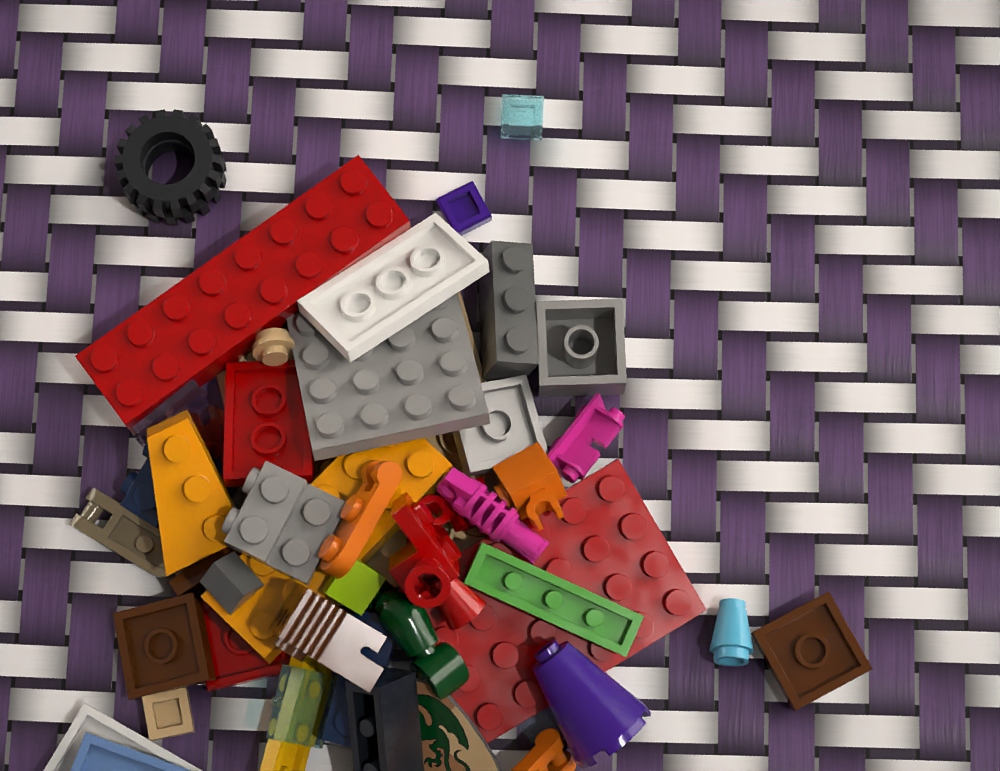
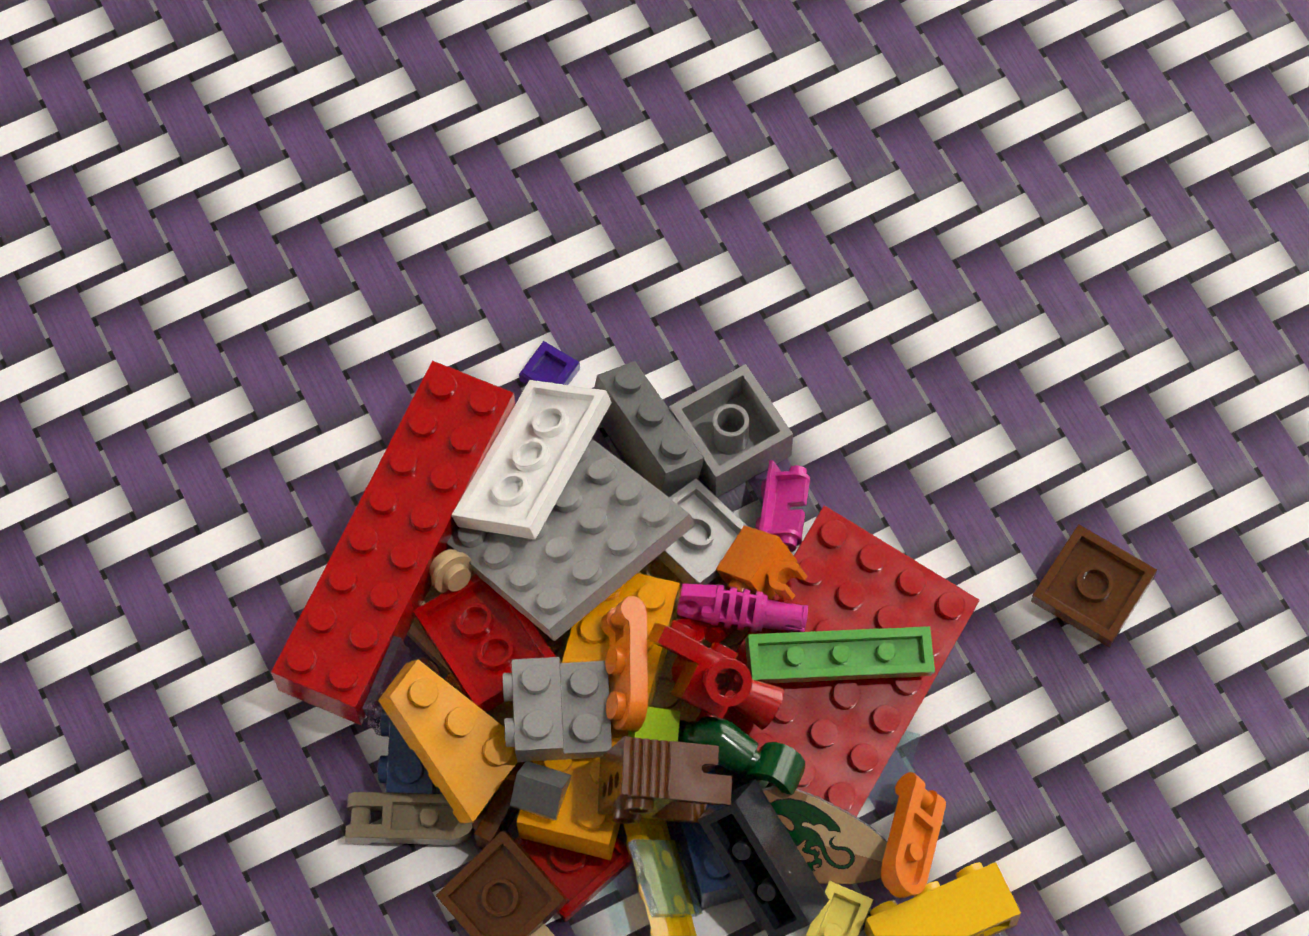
camera: 25 degrees left, 10 degrees down
black tyre [114,109,227,225] -> none
clear light blue tile [500,94,544,140] -> none
dark purple cone [532,640,651,769] -> none
medium azure cone [709,598,754,666] -> none

